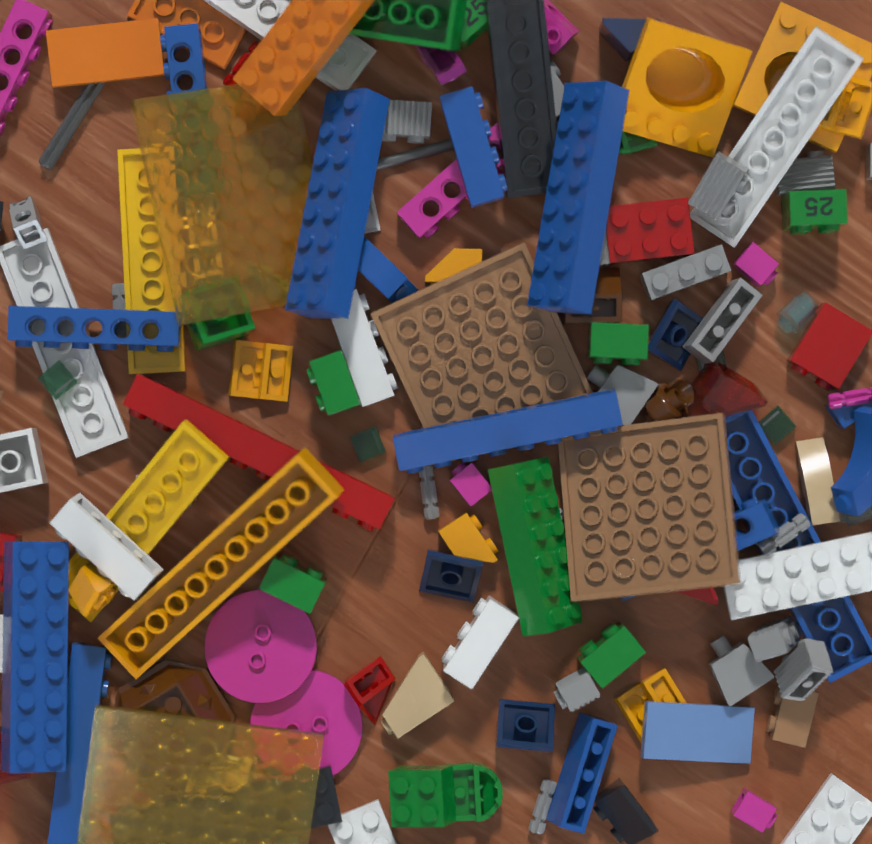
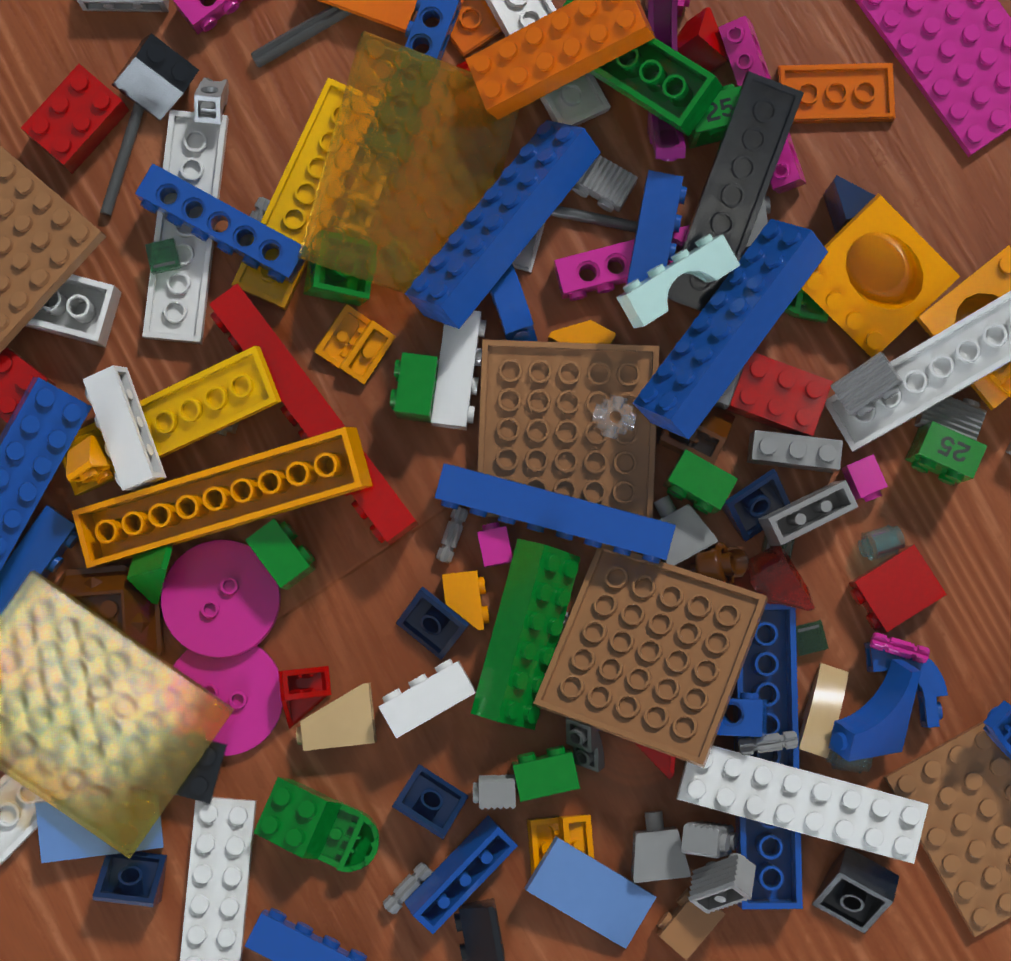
camera: 25 degrees right, 5 degrees down
clear green tile [350,426,386,463] -> none
none -> green slope [127,545,173,605]
none -> dark grey slope [566,718,605,772]
none -> clear brick [592,395,637,439]
none -> light aqua arch [616,234,740,328]

